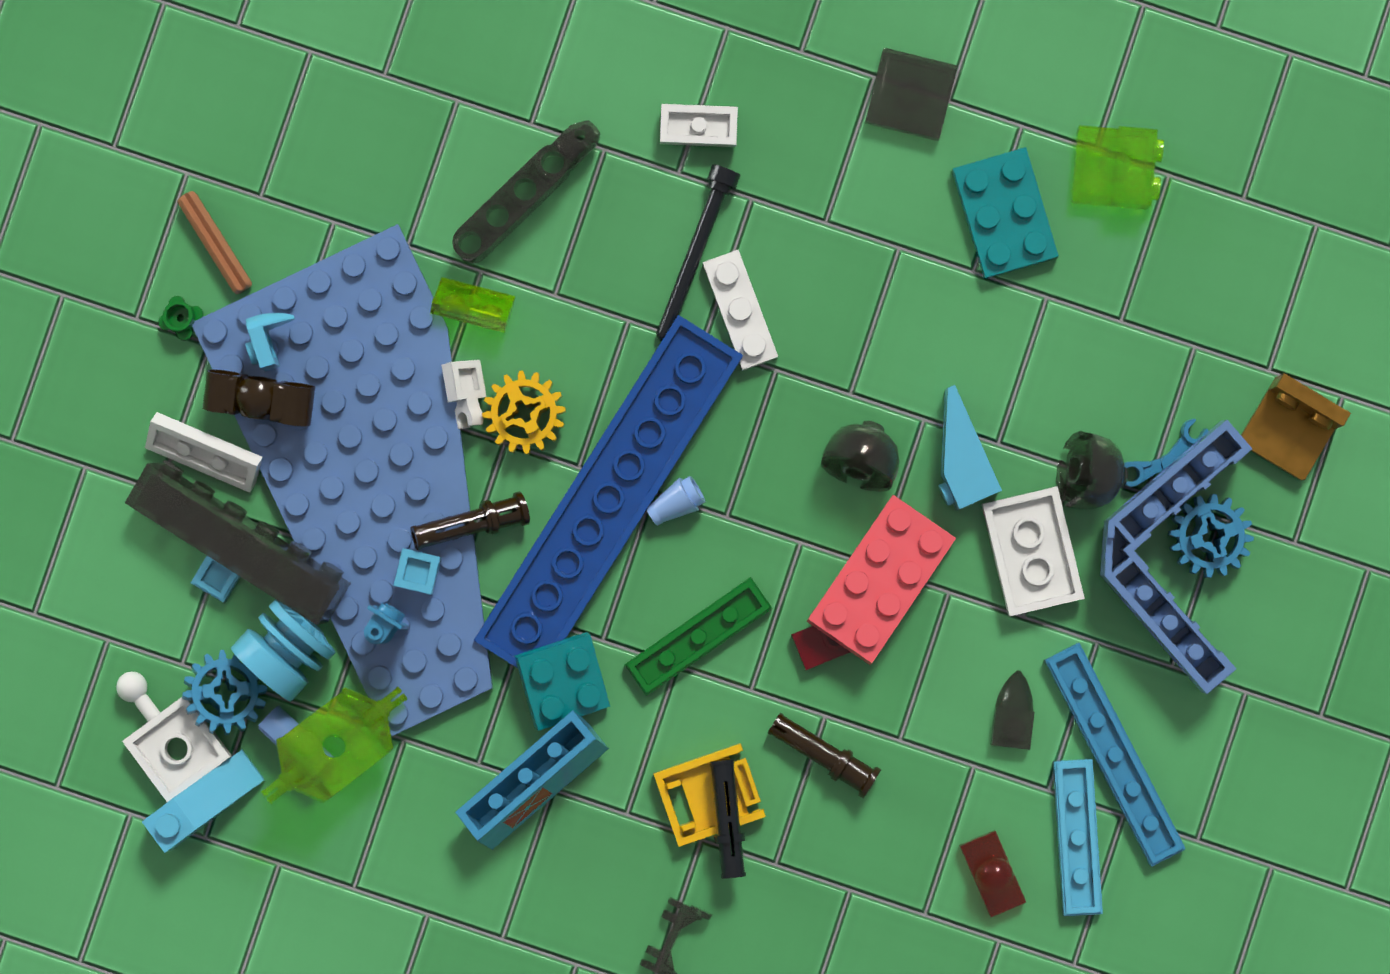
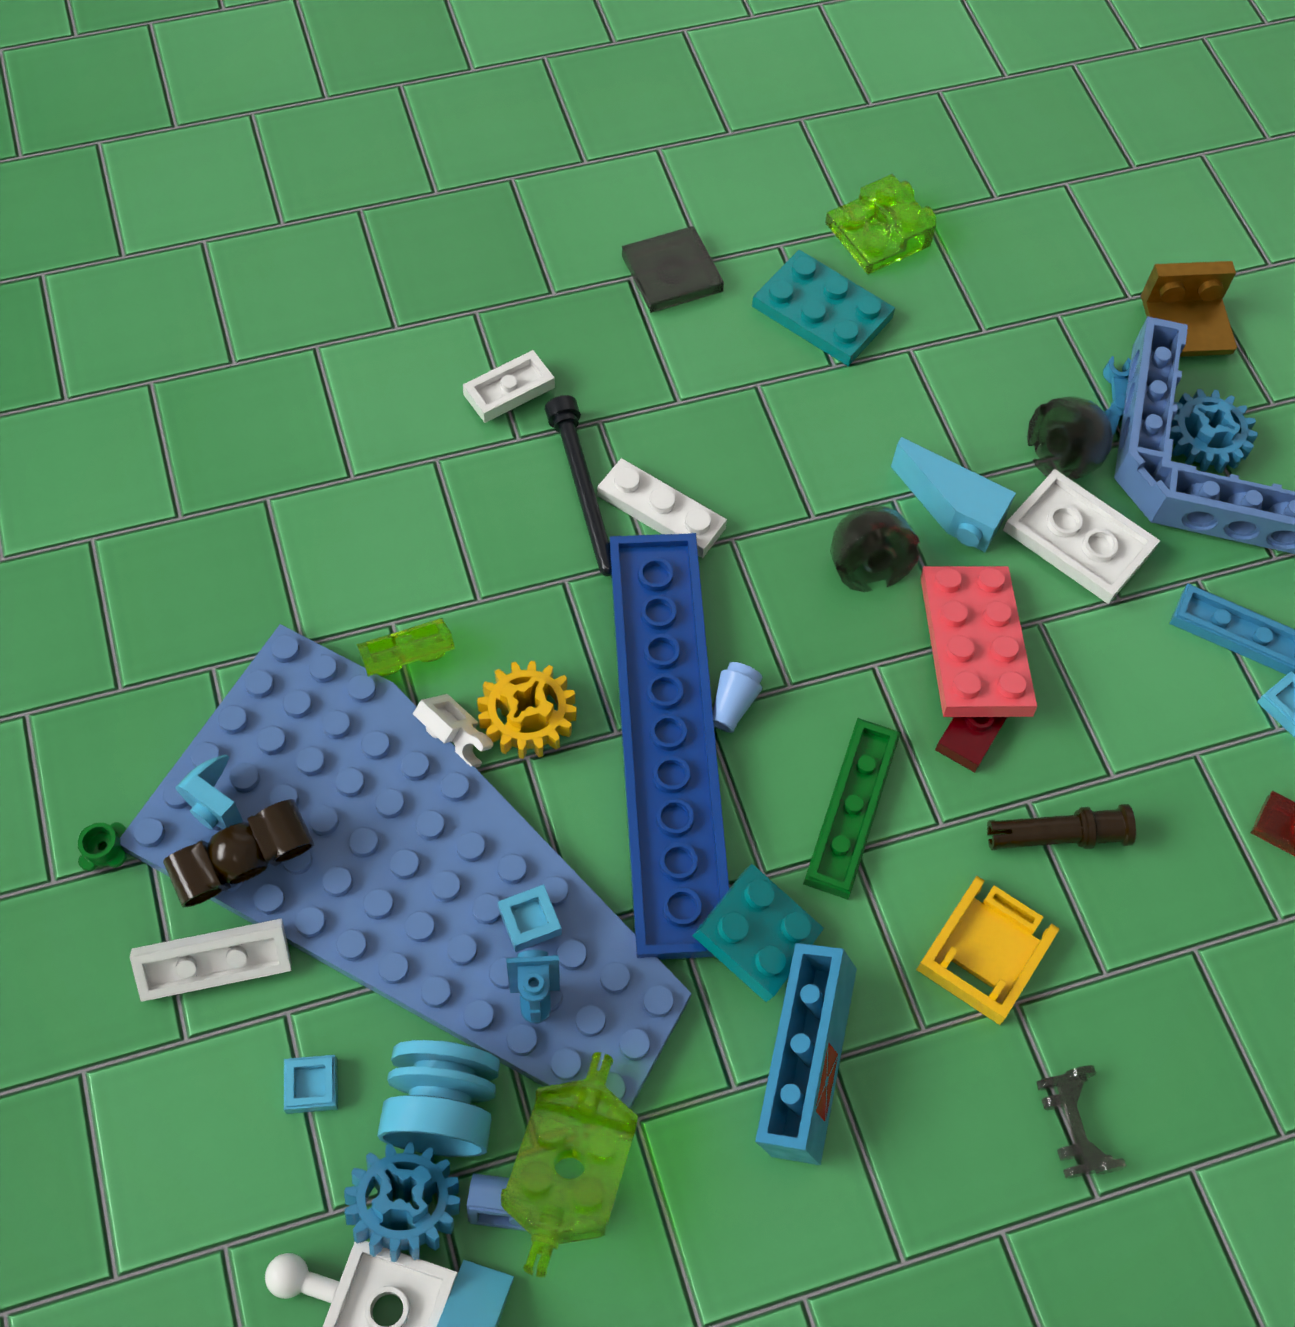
camera: 40 degrees left, 25 degrees down
clear smoke brick [125,460,351,625] -> none
nougat axle [177,191,252,294] -> none
dark brown pin [410,491,530,550] -> none
clear smoke piece [452,120,600,264] -> none
black pin [710,759,746,879] -> none
clear smoke plate [990,671,1035,750] -> none

